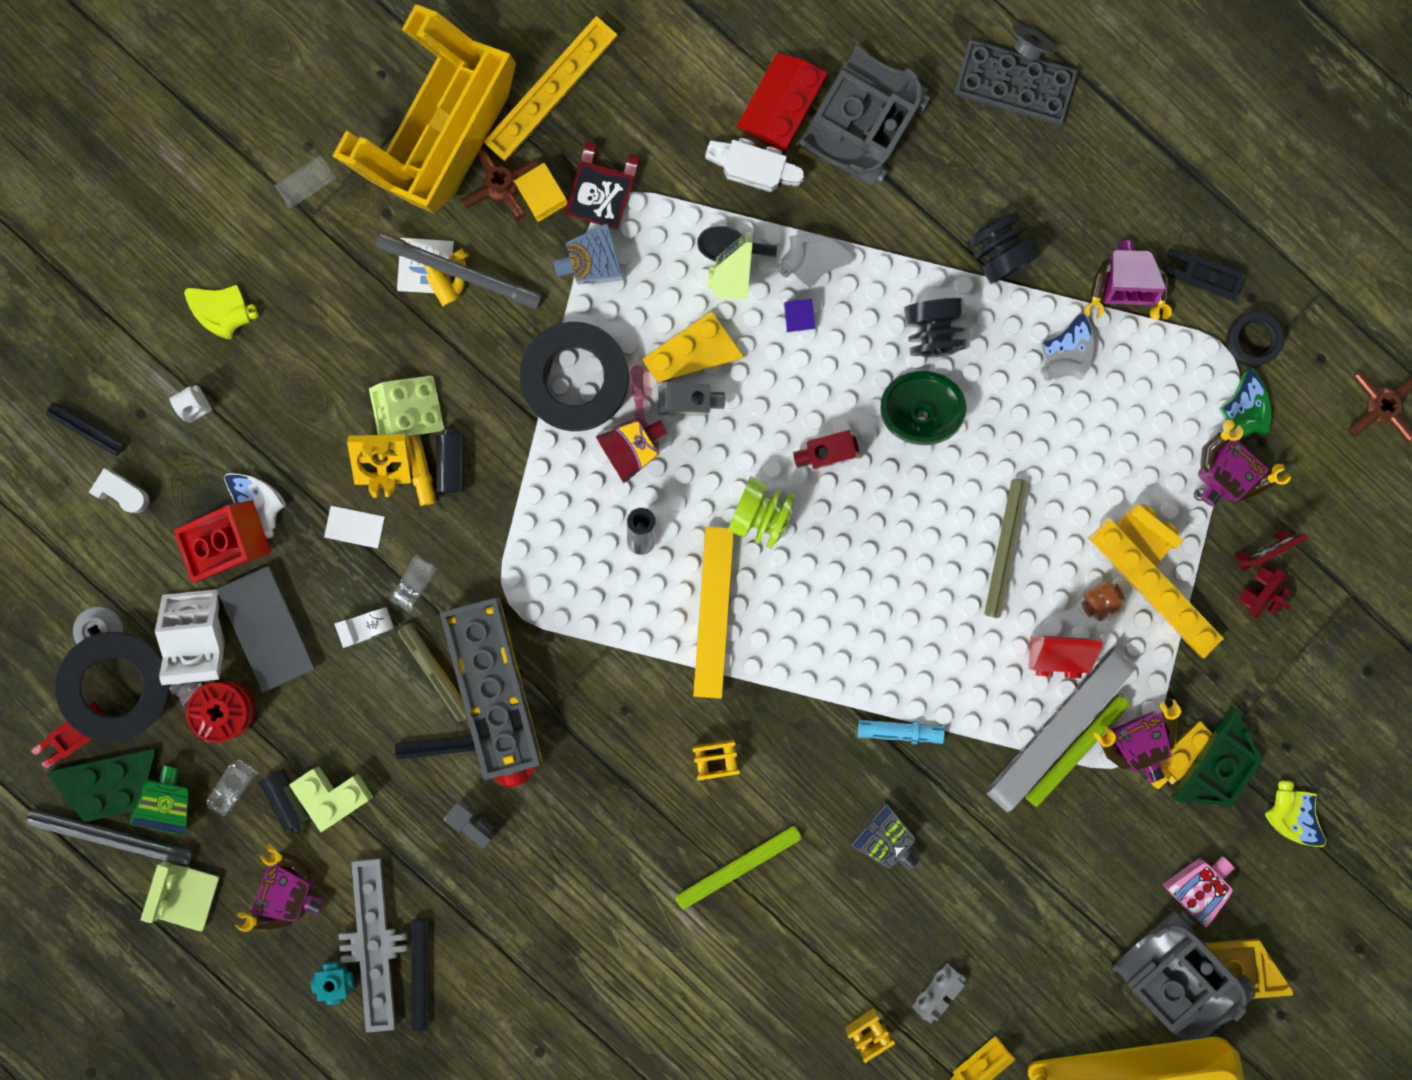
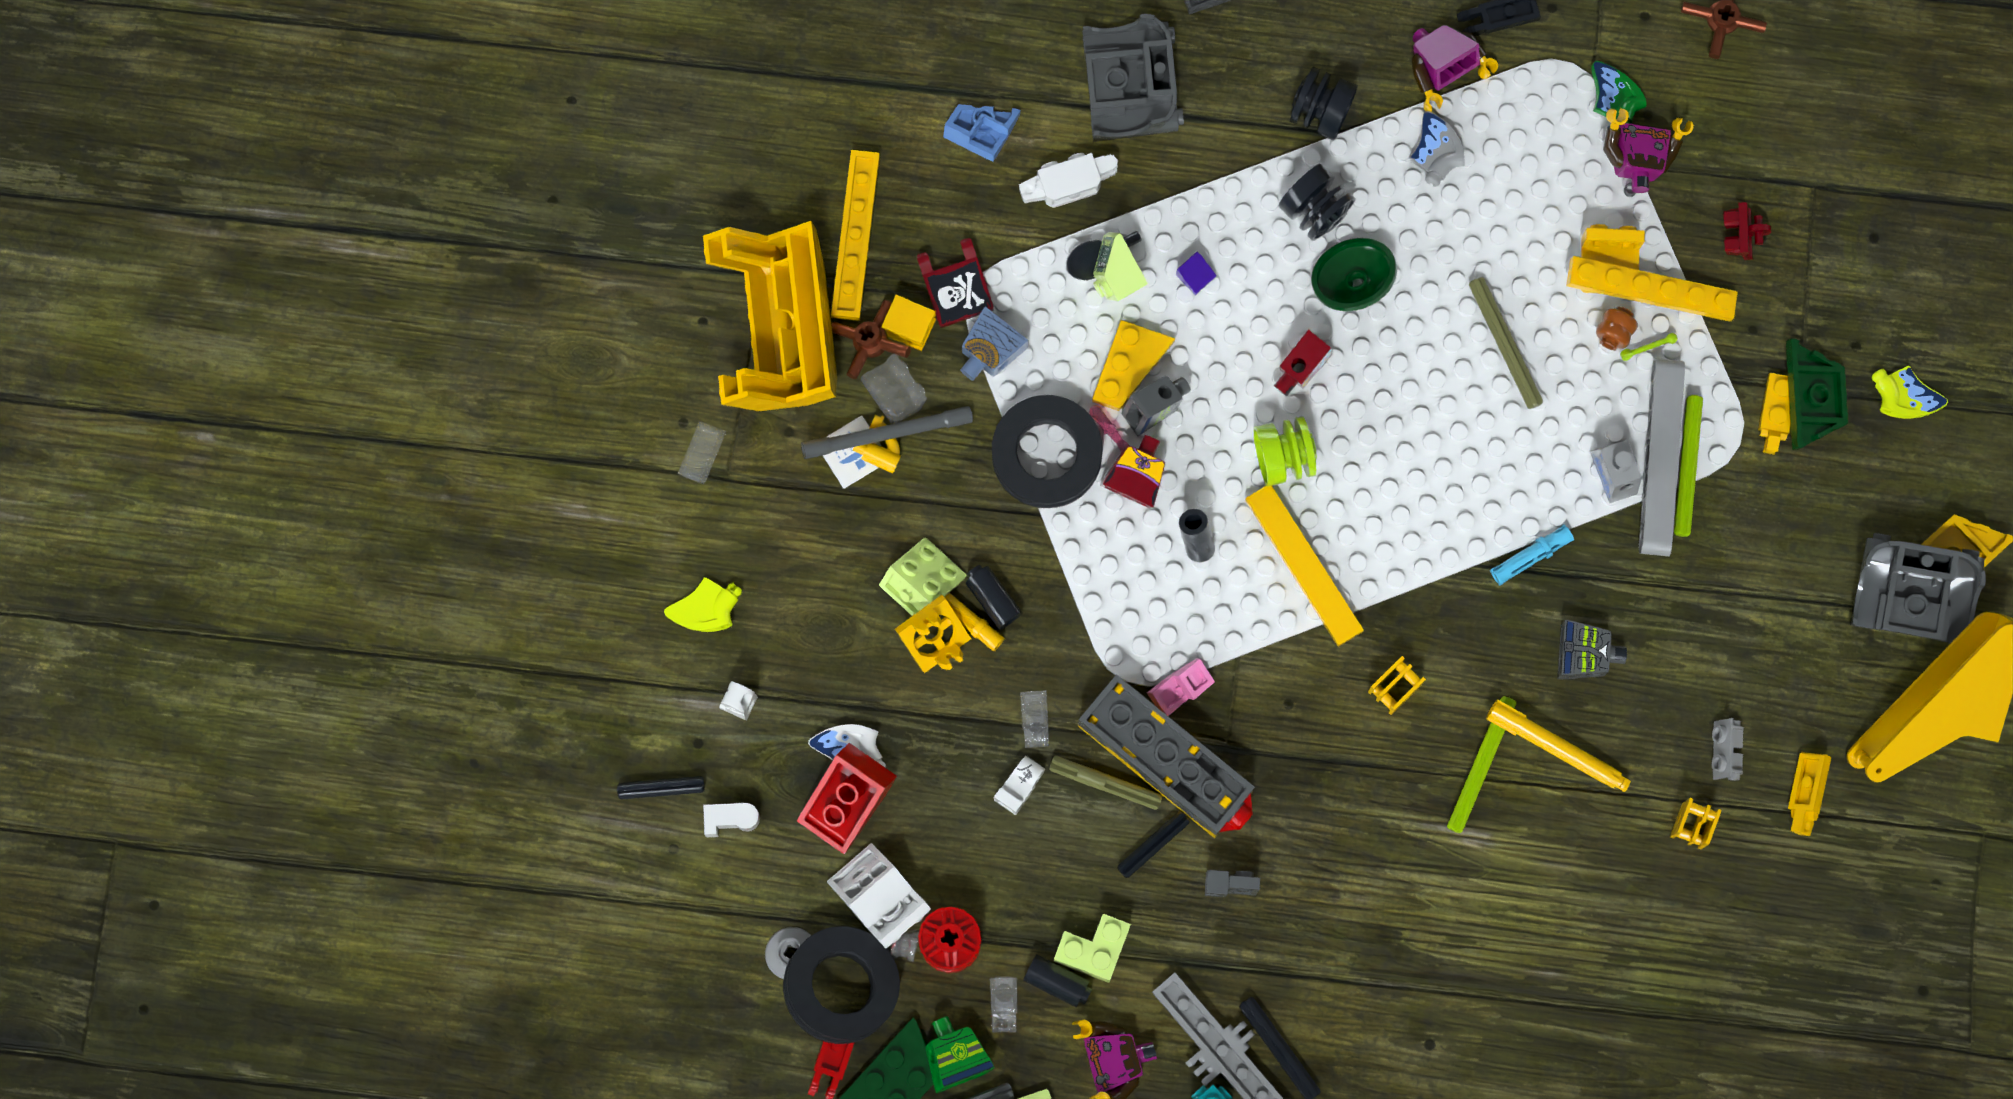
camera: 30 degrees left, 10 degrees down
dark grey tile [216,566,316,693] -> none
white sticker [324,506,384,548] -> none
red slope [736,53,827,154] -> none
light grey arm [776,234,854,288] -> none
red slope [1028,635,1103,678] -> none
torso [1093,699,1181,783] -> none
torso [1162,856,1235,928] -> none
black tyre [1226,311,1285,367] -> none
dark red flag [1233,529,1309,572] -> none
none -> clear bracket [860,353,927,424]
none -> medium blue slope [943,104,1020,162]
none -> bright pink slope [1147,658,1215,716]
none -> yellow piece [1486,699,1631,792]
none -> light grey torso [1590,440,1642,504]
none -> lime hinge [1620,333,1678,361]

